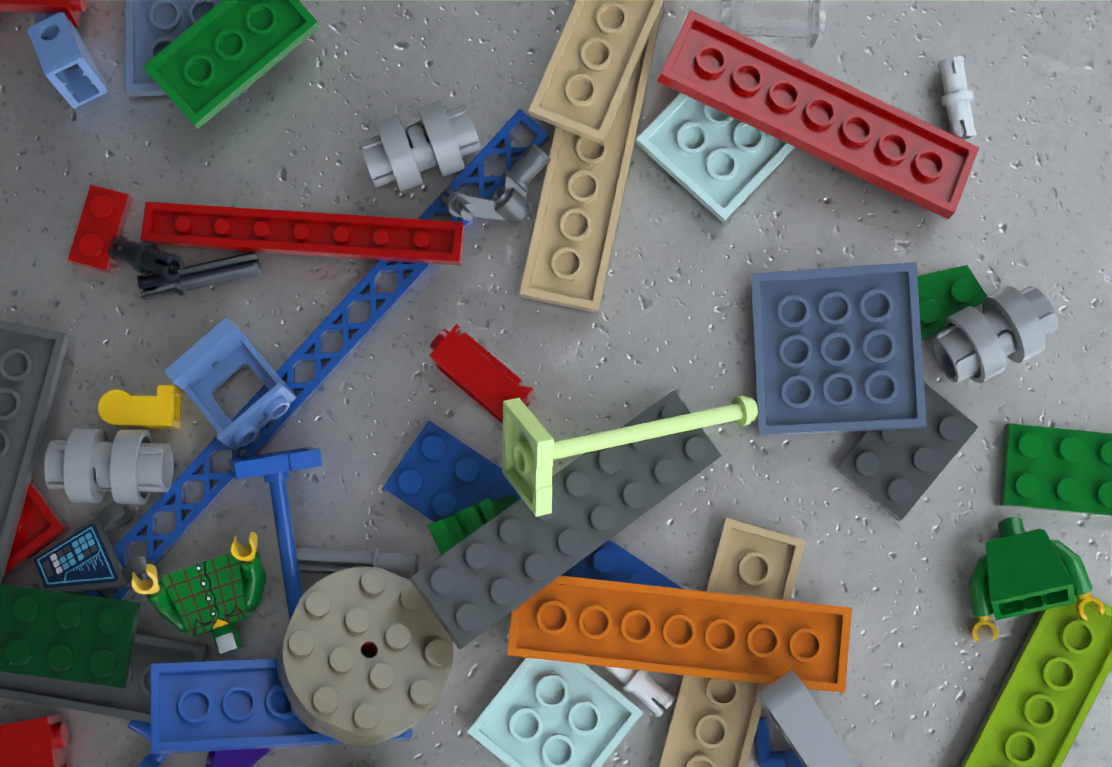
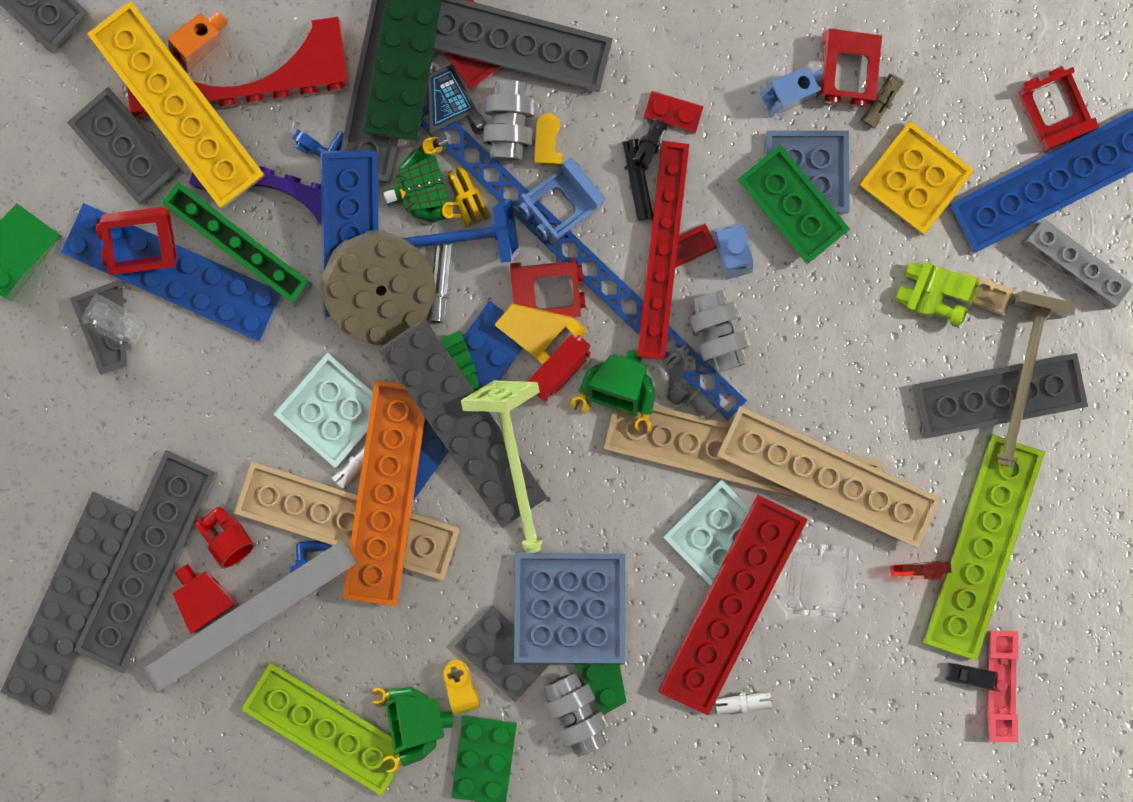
camera: 95 degrees right, 5 degrees up
none -> yellow piece [443,659,481,715]
none -> yellow arm [447,167,491,228]
none -> yellow flag [495,303,586,364]
none -> red window [510,257,586,317]
none -> green torso [571,350,655,434]
none -> red tile [675,224,717,269]
none -> medium blue torso [712,223,753,280]

